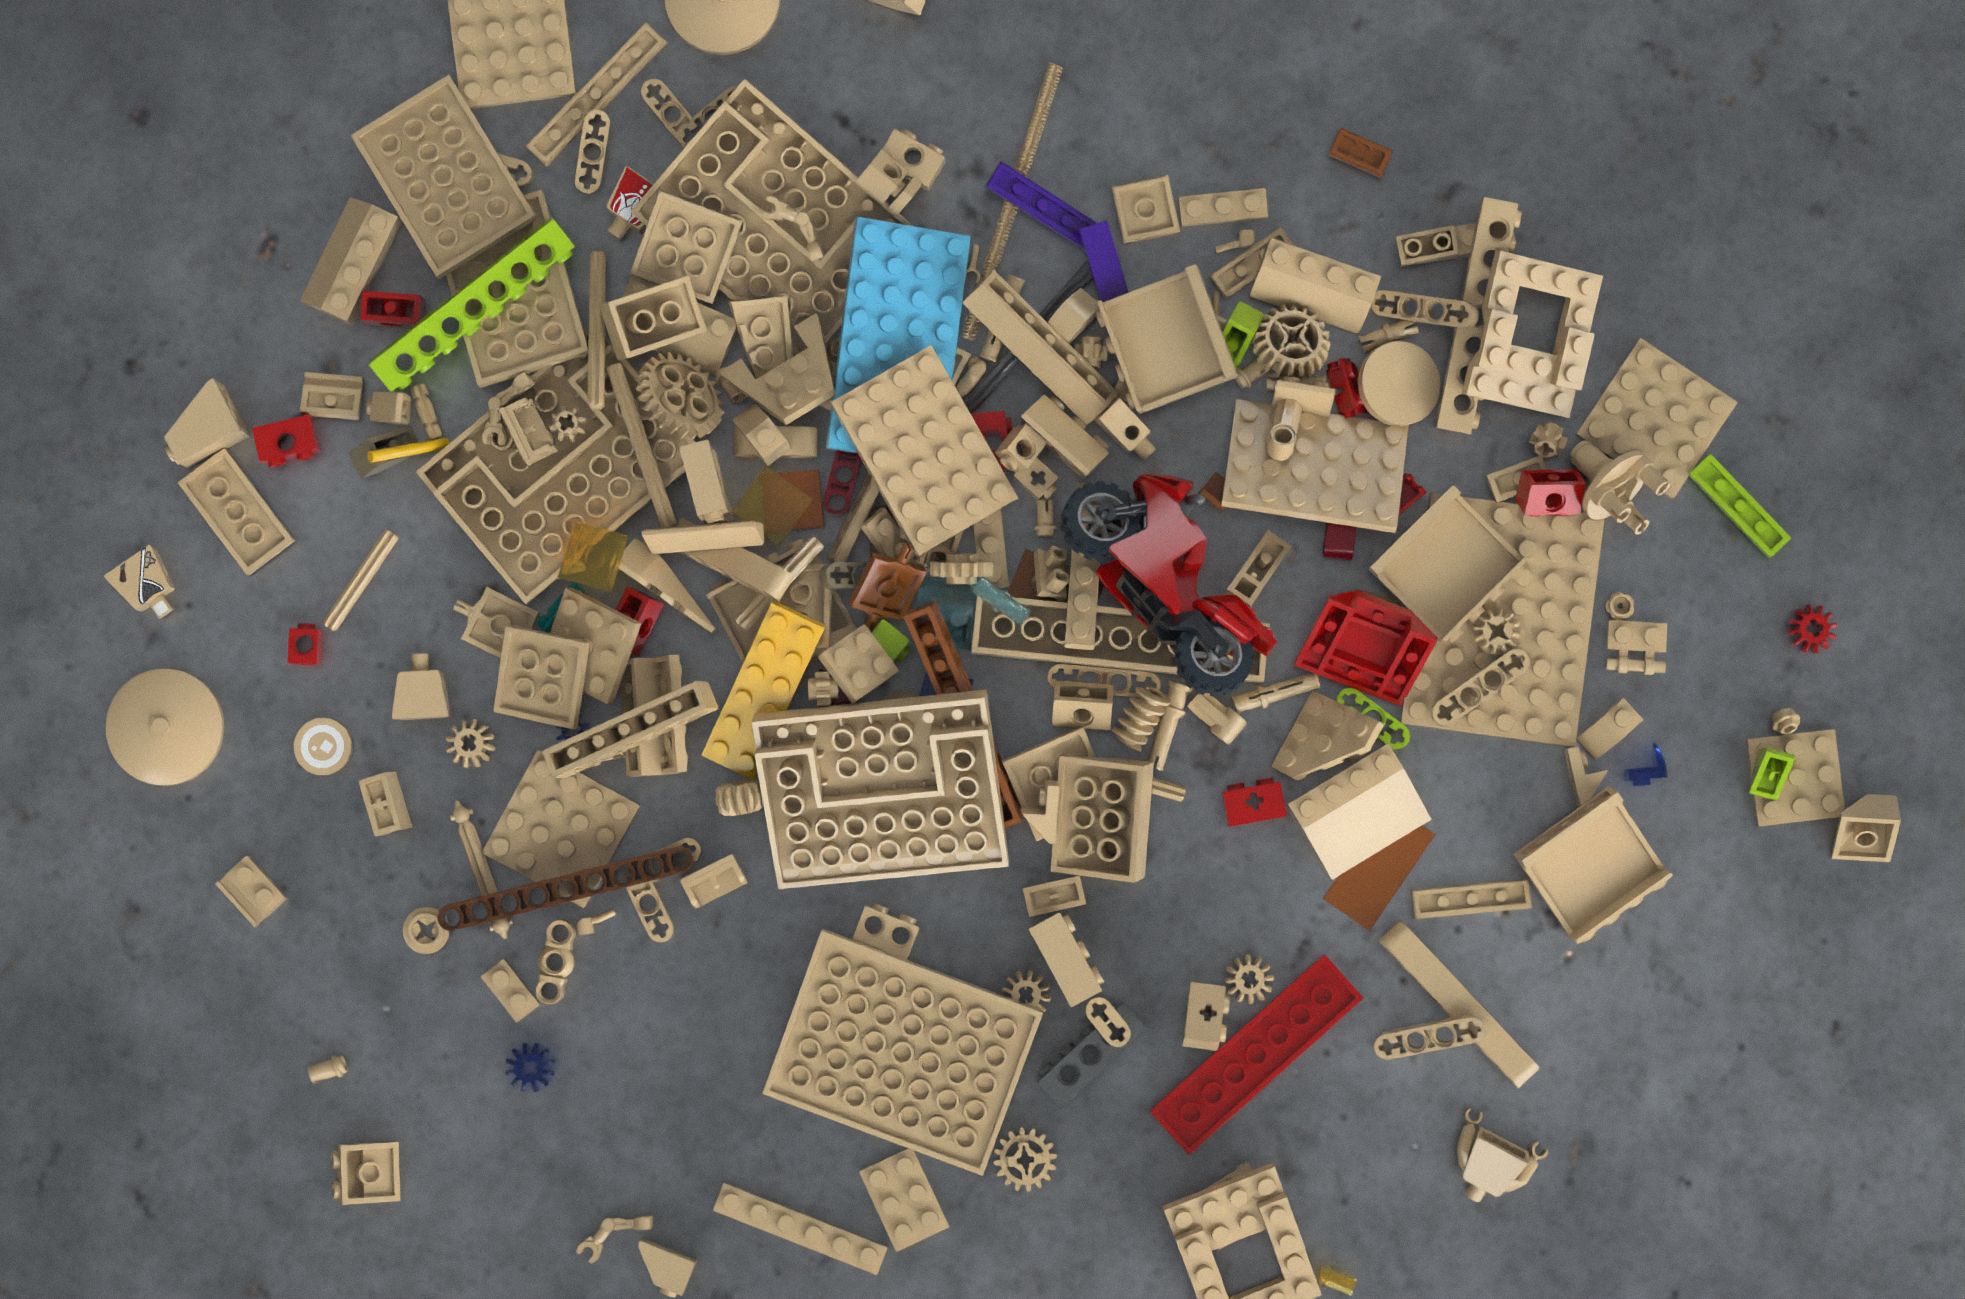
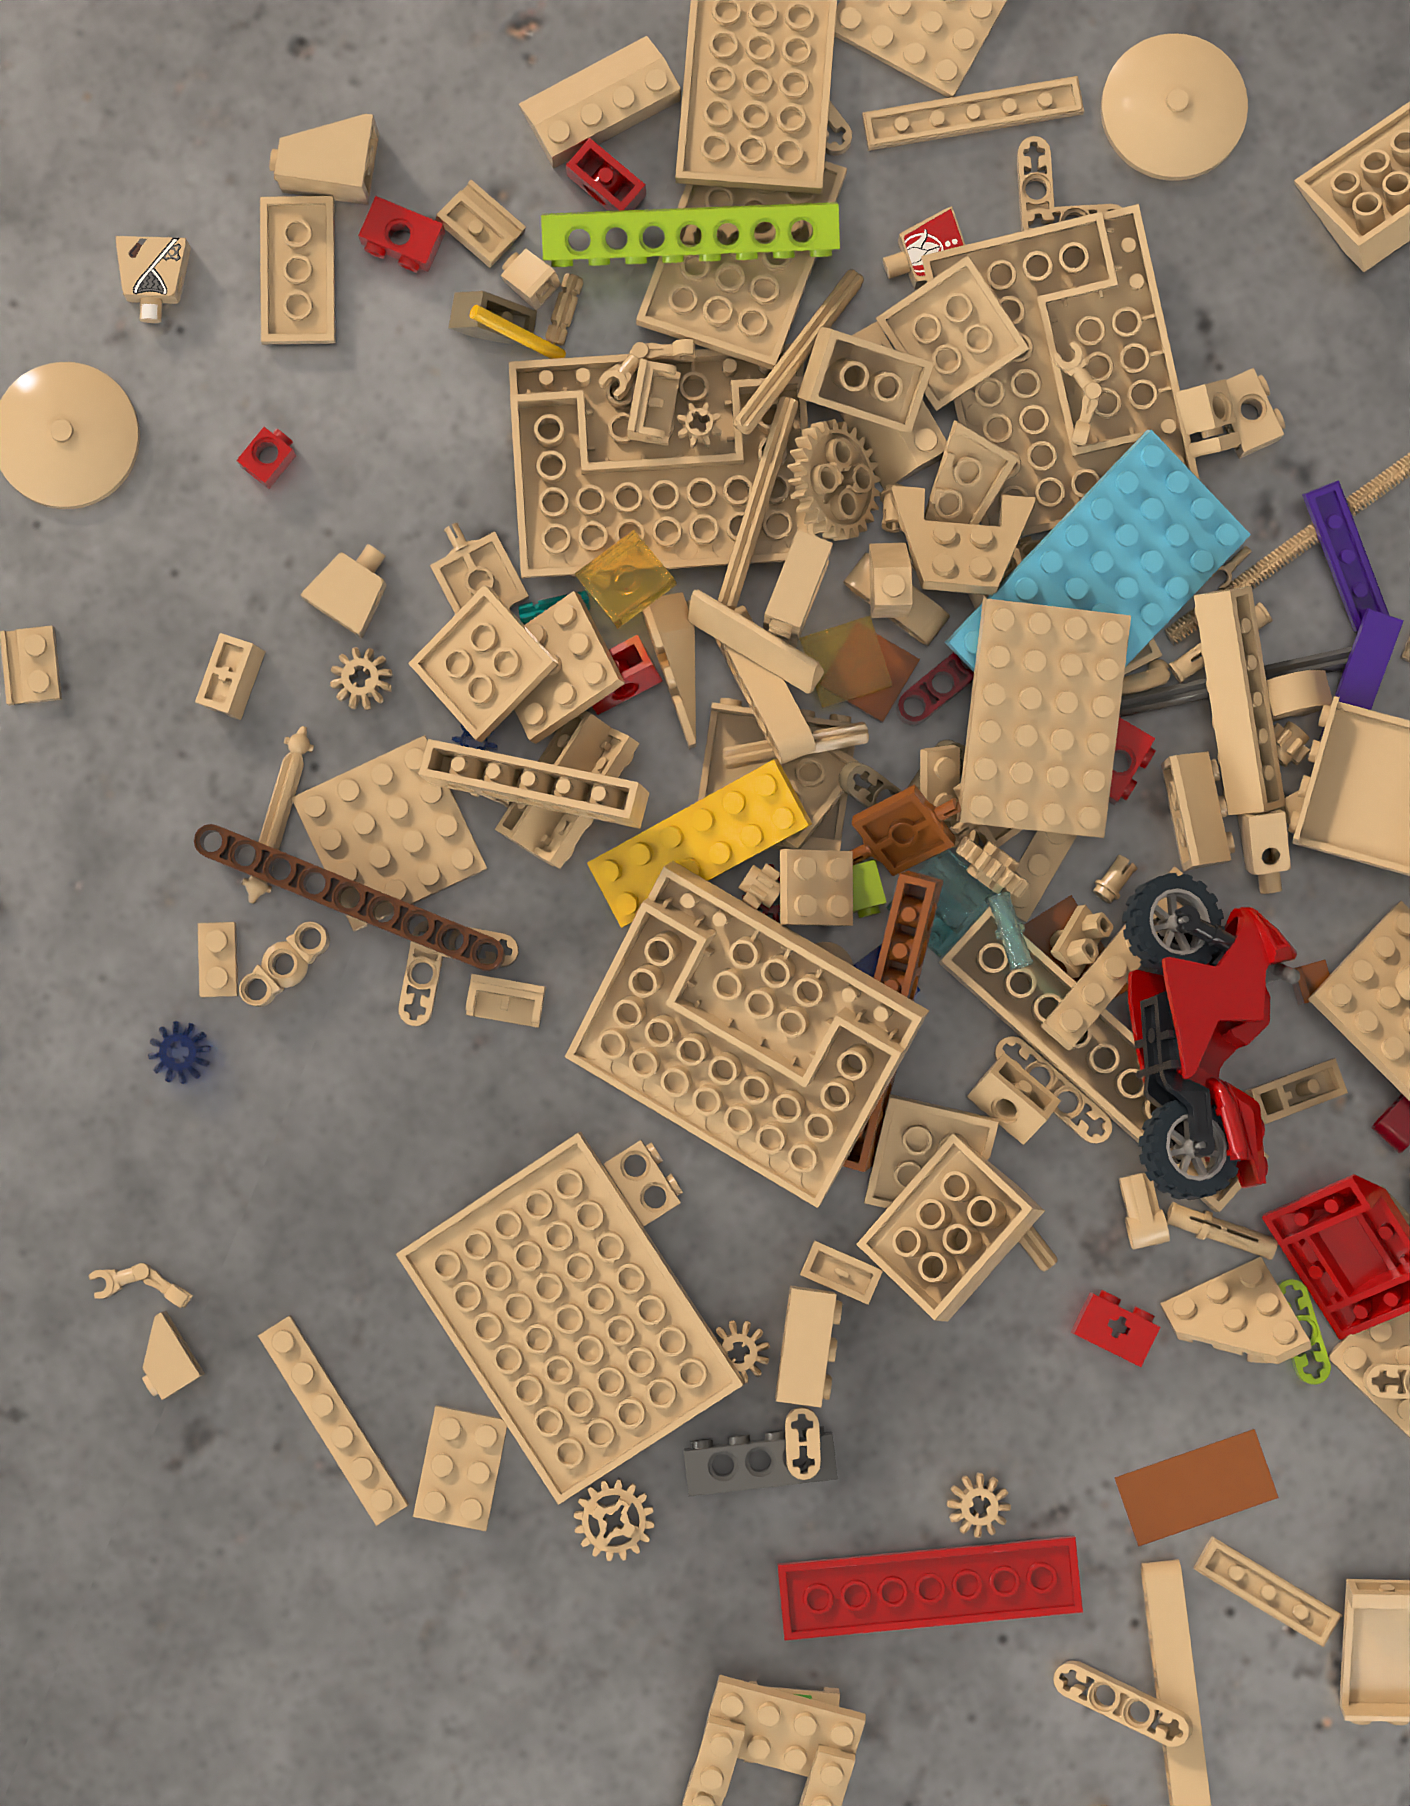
camera: 30 degrees right, 0 degrees up
tan tile [294,718,353,776] -> none
tan axle [323,529,398,631] -> none
tan gear [403,907,450,954] -> none
tan beam [574,110,610,194] -> none
tan hand [577,909,616,935] -> none
tan gear [715,779,764,816] -> none
tan tile [827,472,879,563] -> none
tan brick [994,423,1047,472] -> none
tan brick [1013,457,1059,500] -> none
tan slope [1019,780,1059,844] -> none
tan piece [1111,686,1171,752] -> none
tan pin [1147,680,1193,771] -> none
tan brick [1182,982,1230,1051] -> none
tan slope [1286,743,1431,880] -> none

